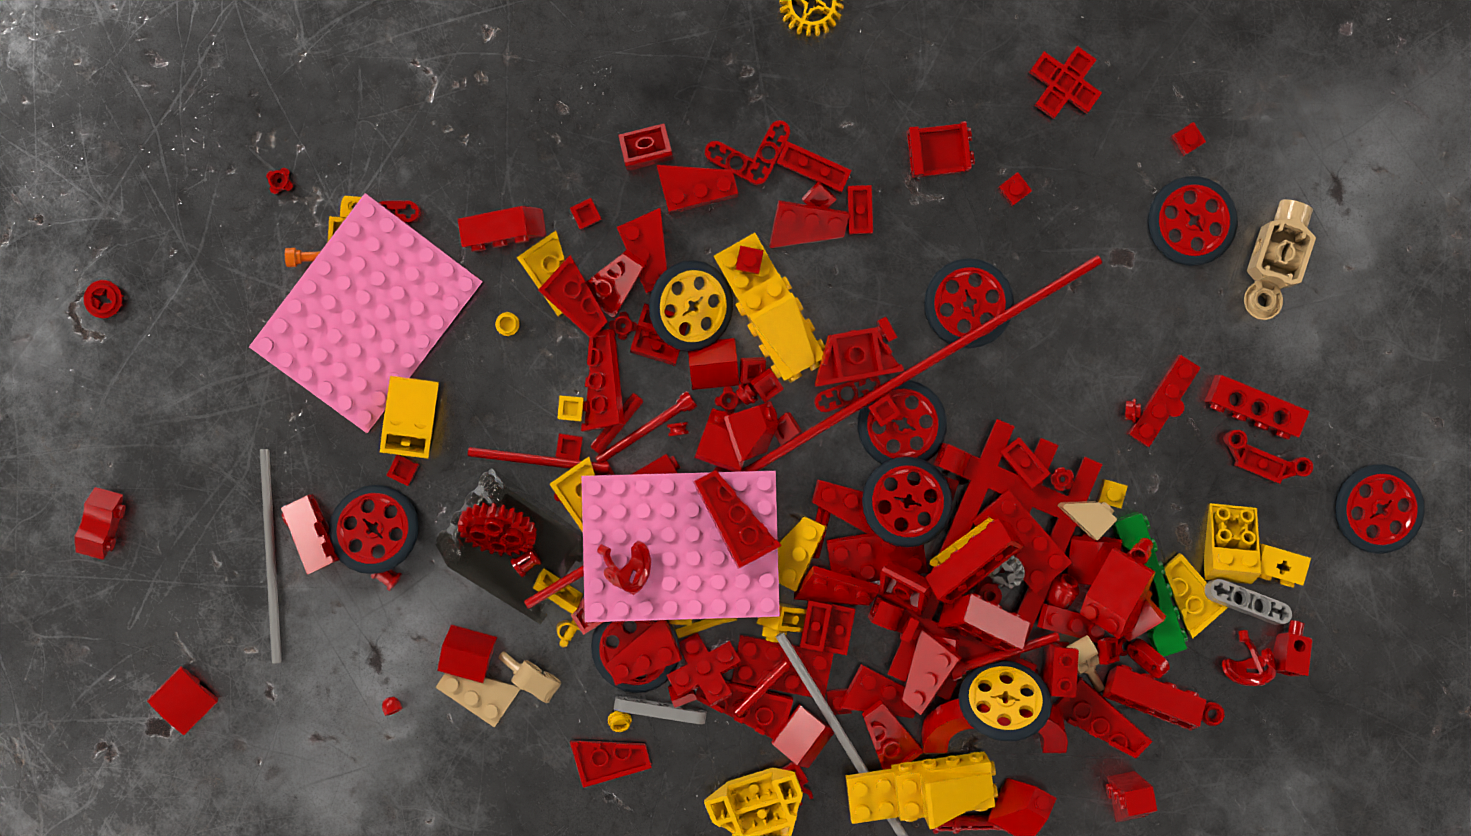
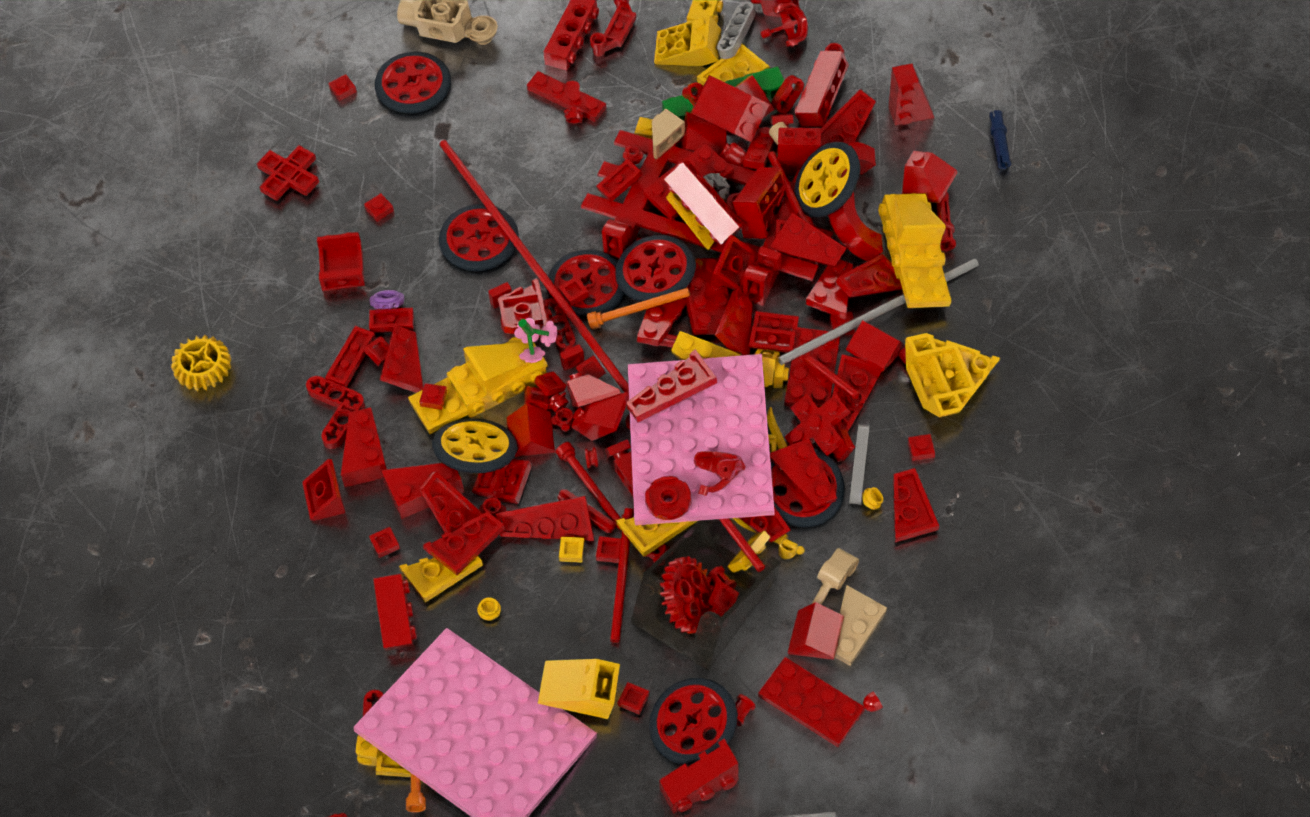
camera: 85 degrees left, 30 degrees down
none -> medium lavender gear [370,290,404,310]
none -> bright pink plant [514,318,557,363]
none -> red plate [560,344,585,371]
none -> orange piece [587,288,690,330]
none -> red plate [604,439,631,460]
none -> red plate [645,476,692,520]
none -> red plate [705,582,739,627]
none -> red plate [758,657,865,748]
none -> red plate [908,434,935,461]

